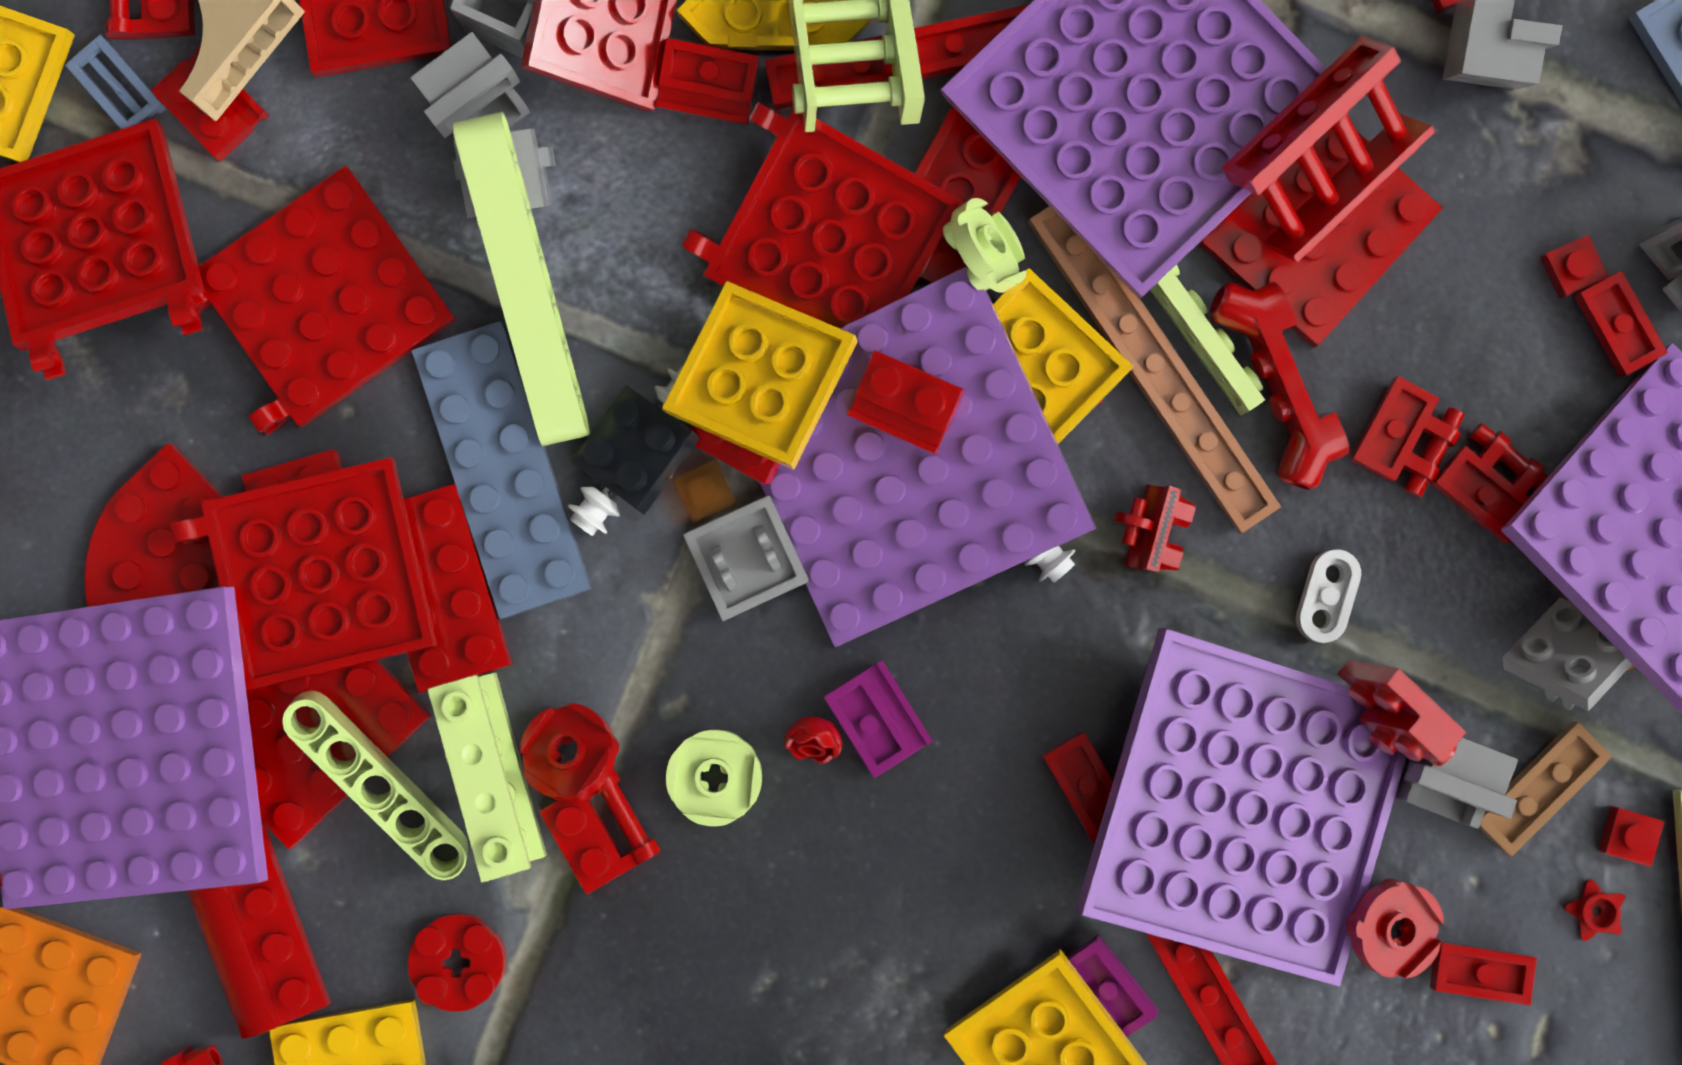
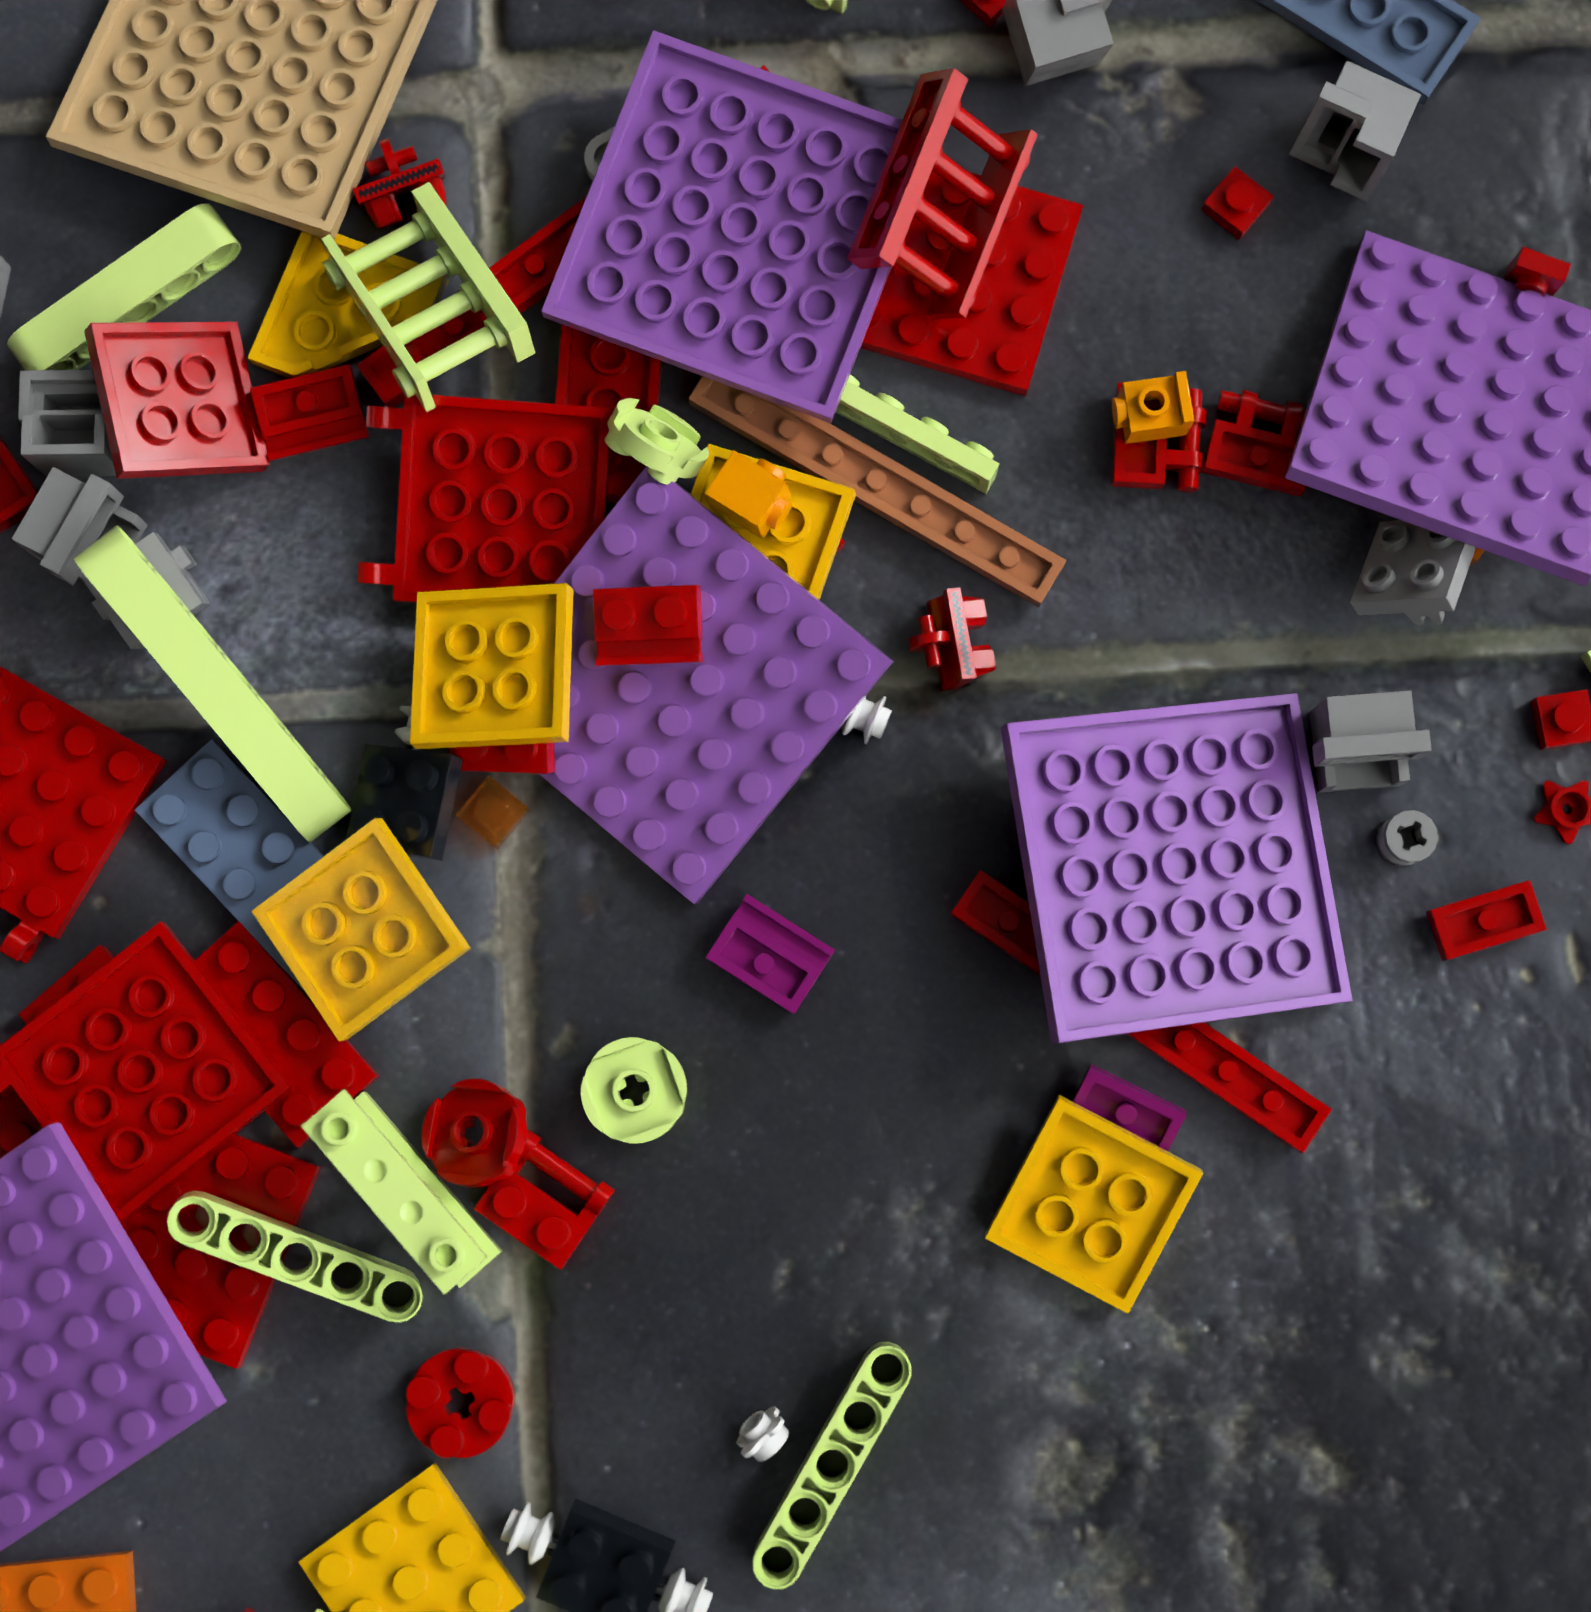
camera: 20 degrees left, 5 degrees down
red brick [186,823,331,1039] -> none
light grey plate [683,495,809,621] -> none
red plate [784,717,843,764] -> none
red plate [1210,281,1349,490] -> none
white plate [1296,550,1361,643] -> none
plate [1337,660,1466,766] -> none
plate [1345,878,1444,978] -> none
medium nougat plate [1479,721,1613,857] -> none
red plate [1574,270,1668,378] -> none
none -> yellow plate [251,818,471,1042]
none -> light orange brick [705,450,792,539]
none -> light orange brick [1112,371,1194,444]
none -> light grey wheel [1376,810,1438,866]

